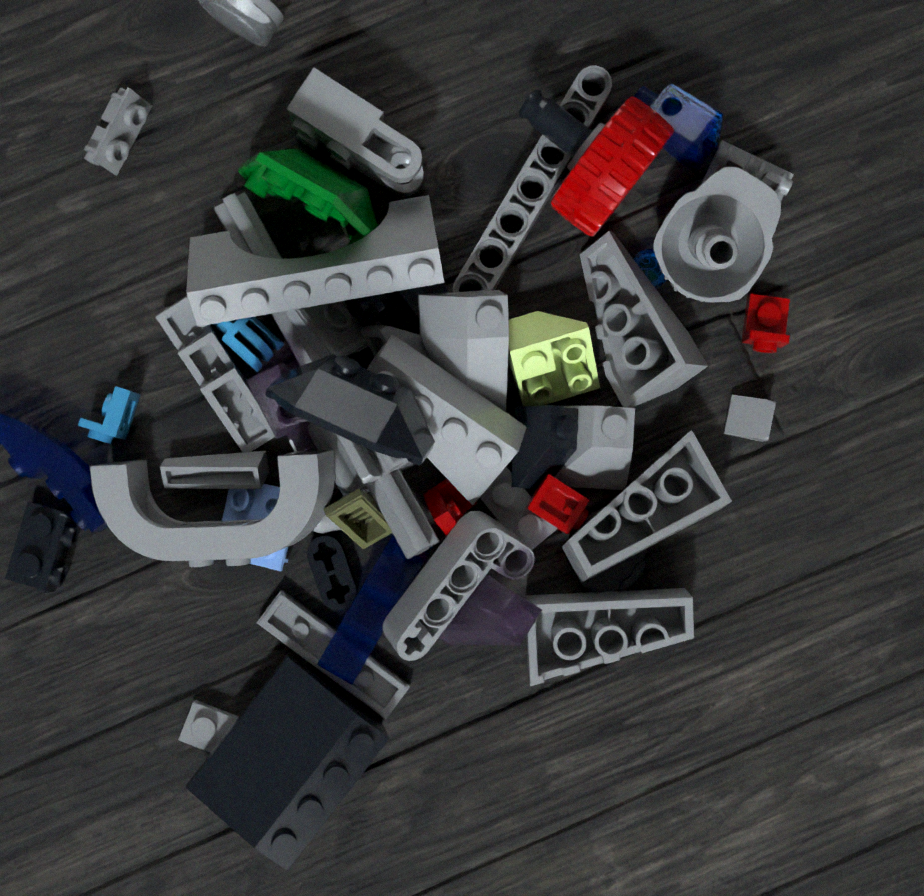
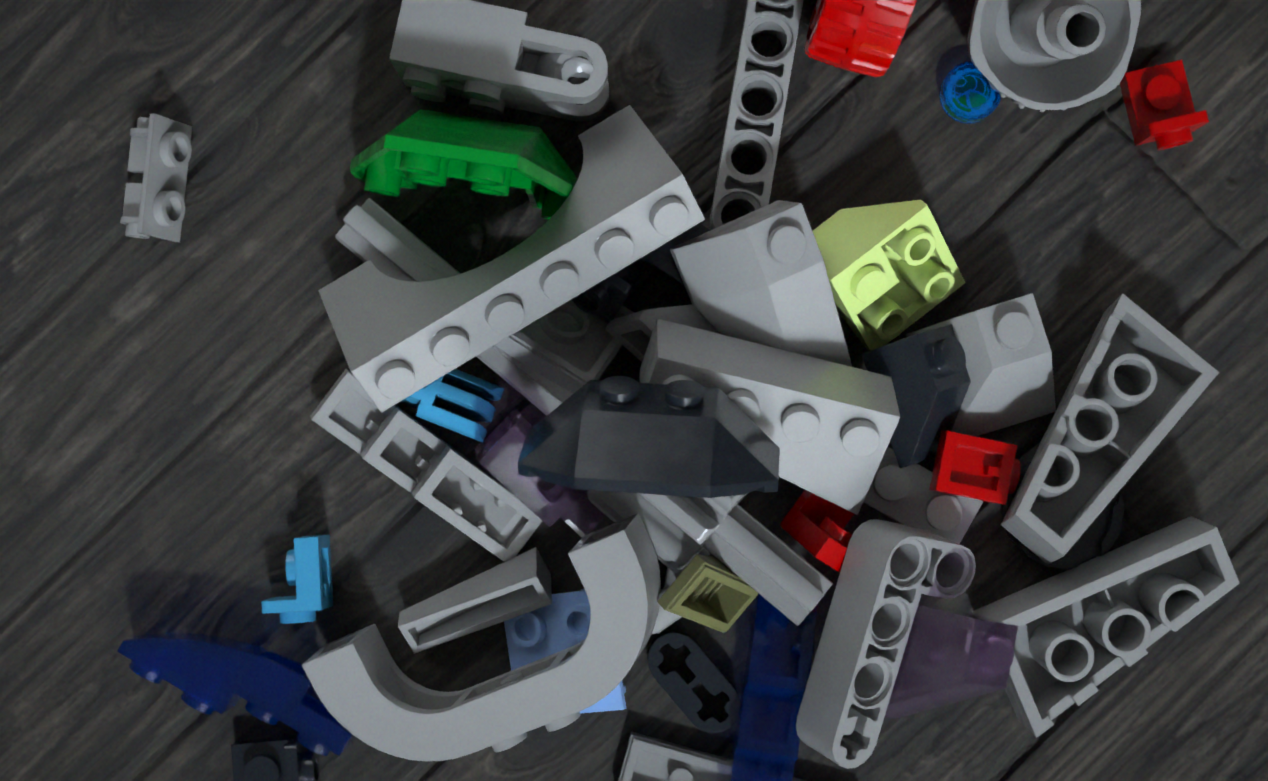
camera: 15 degrees left, 0 degrees up
light grey wedge [580,231,708,408] -> none
light grey slope [723,395,776,442] -> none

